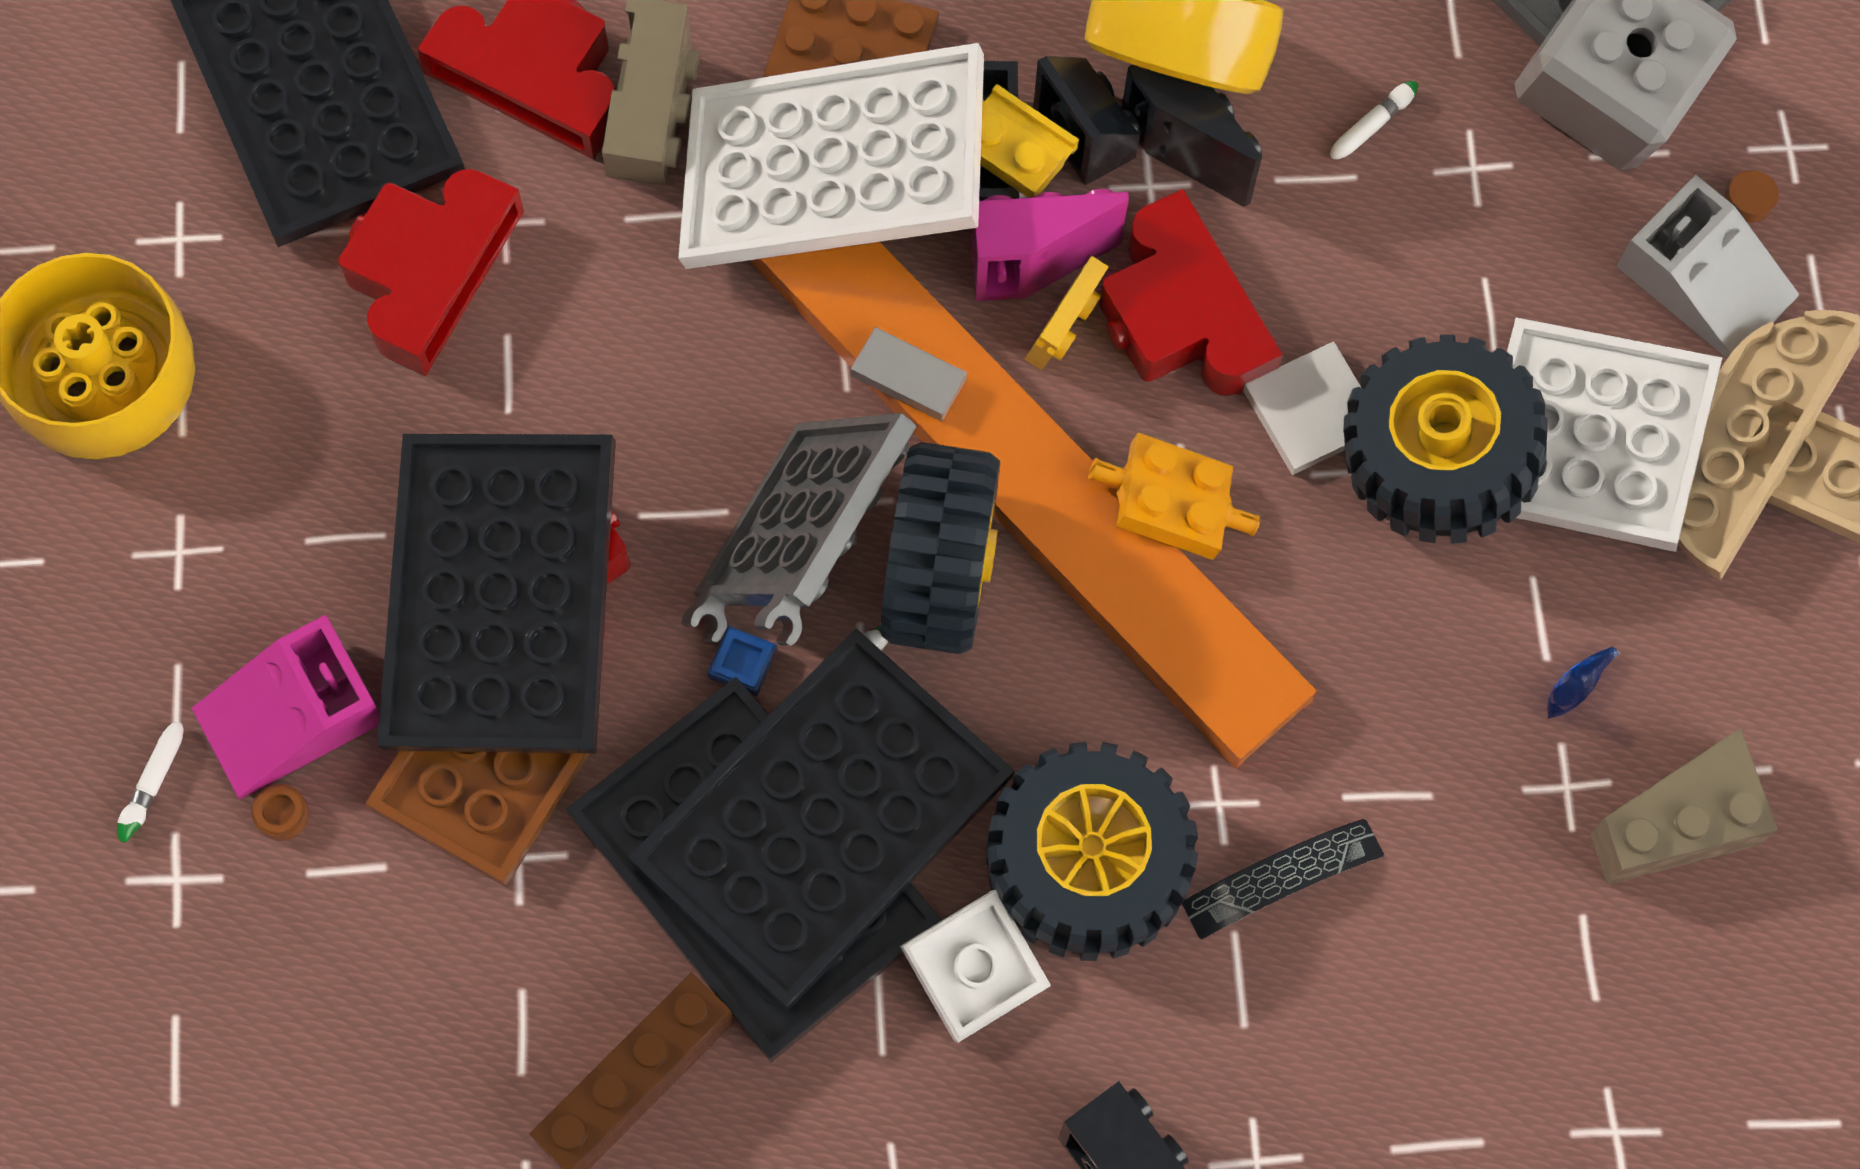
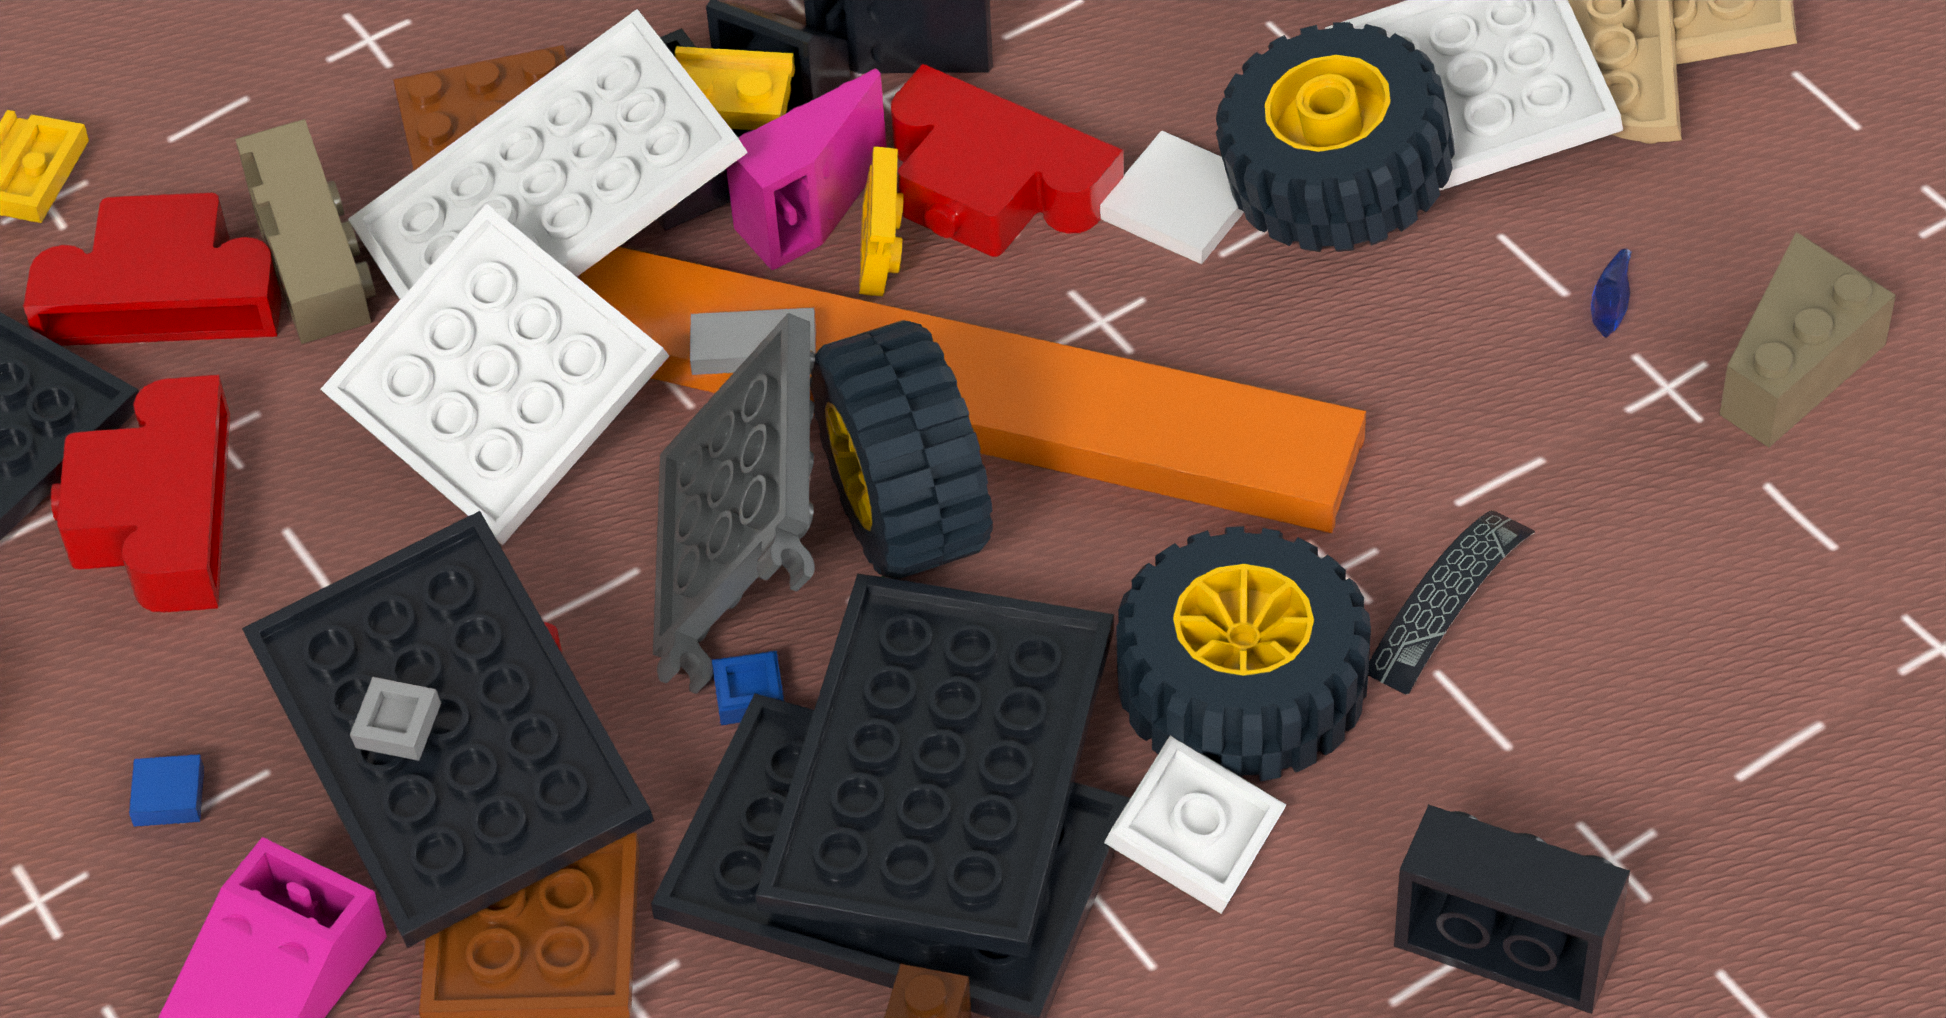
camera: 25 degrees left, 20 degrees down
light orange plate [1088,432,1260,560] -> none
none -> blue tile [129,754,204,827]
none -> white plate [321,203,669,545]
none -> light grey plate [350,677,441,761]

